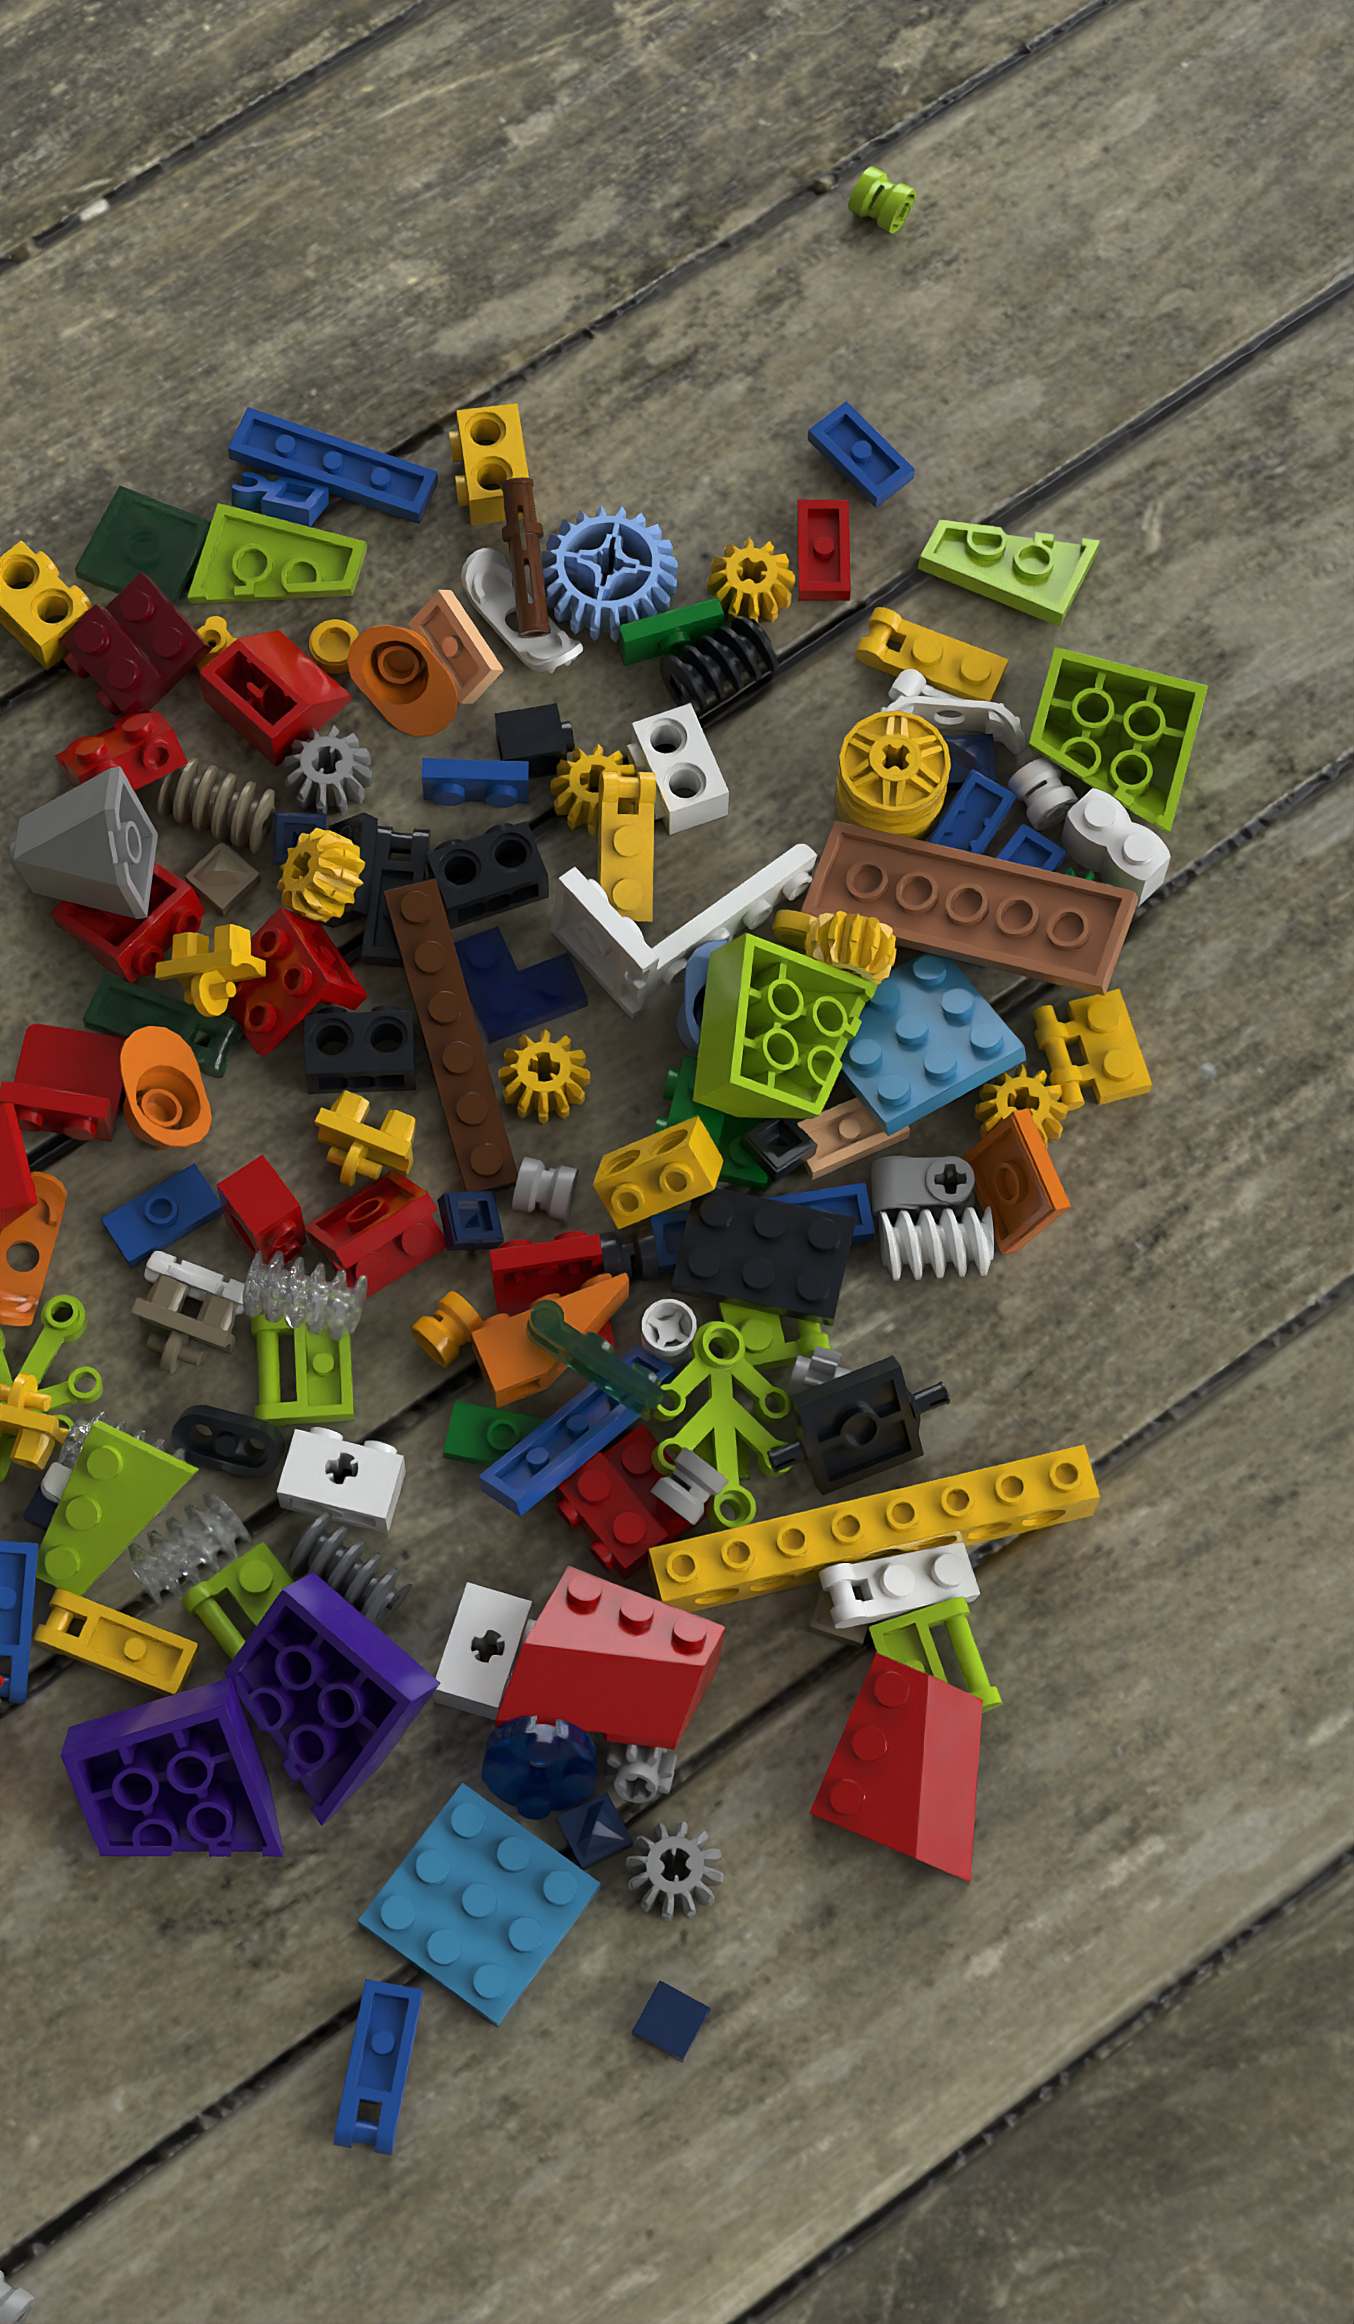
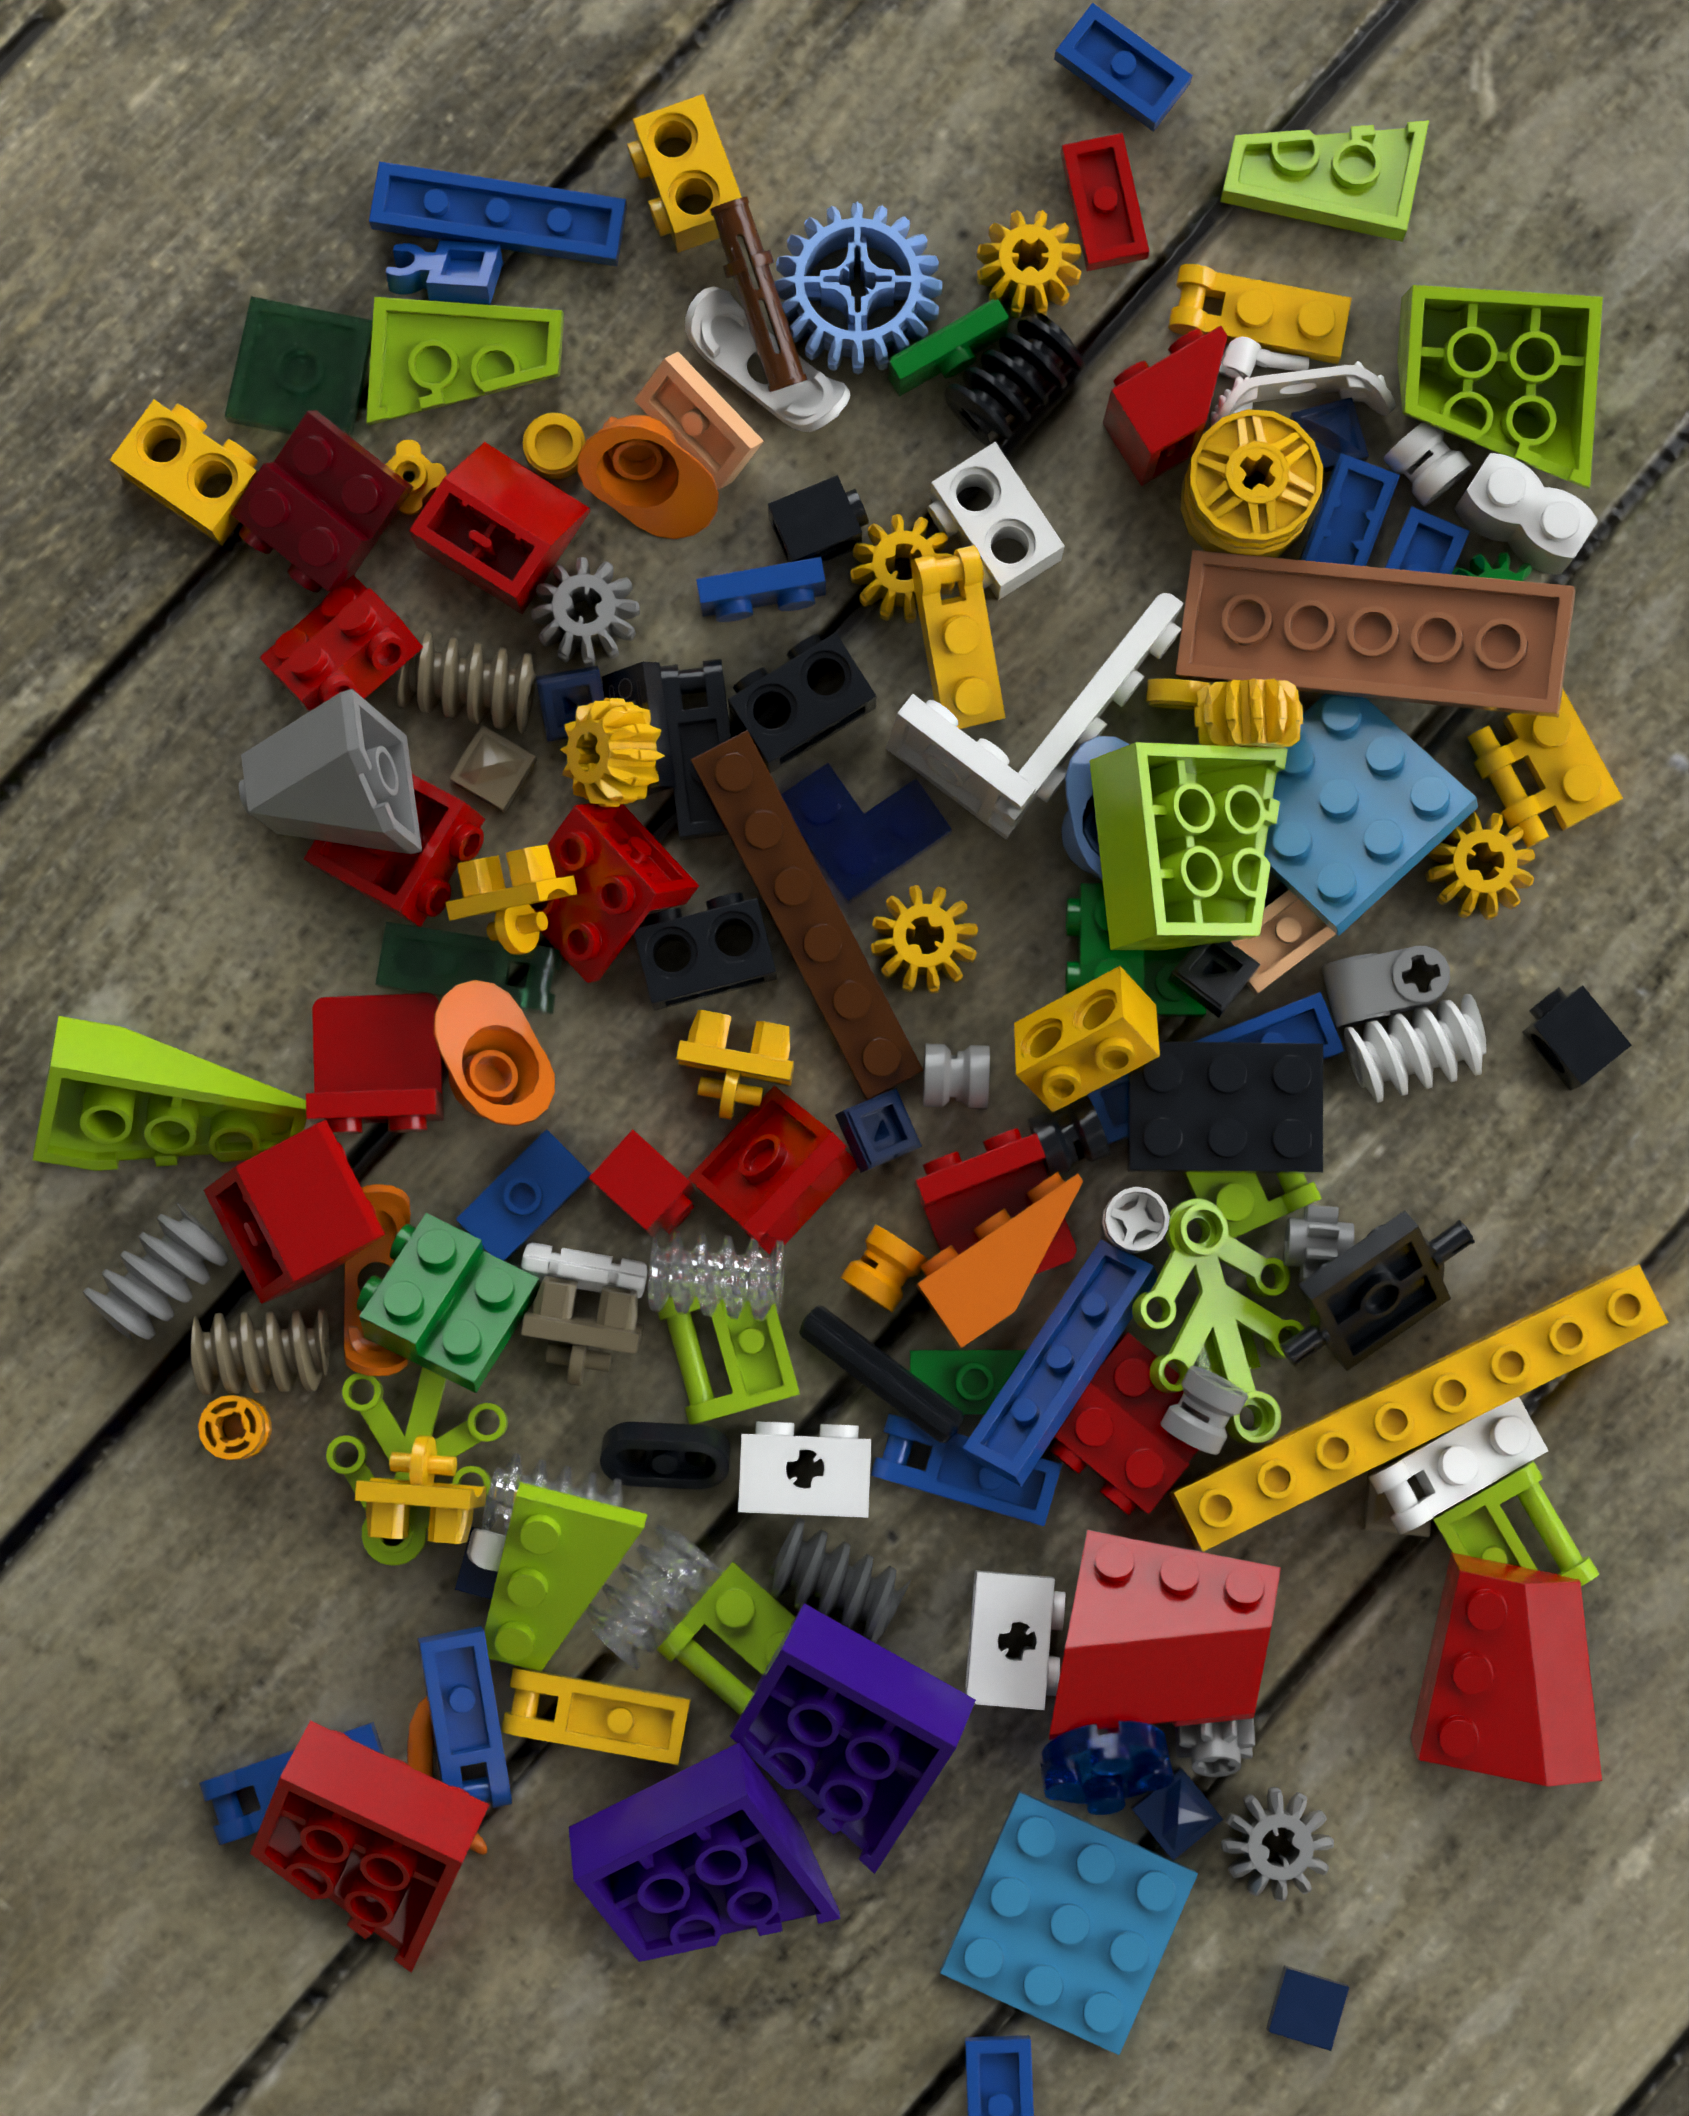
camera: 10 degrees left, 15 degrees up
clear green plate [526,1300,667,1422] -> none
orange plate [961,1108,1071,1255] -> none
none -> green plate [357,1213,540,1393]
none -> black axle [799,1305,965,1443]
none -> blue plate [870,1413,1062,1526]
none -> red slope [1103,325,1228,486]
none -> black brick [1522,985,1632,1091]

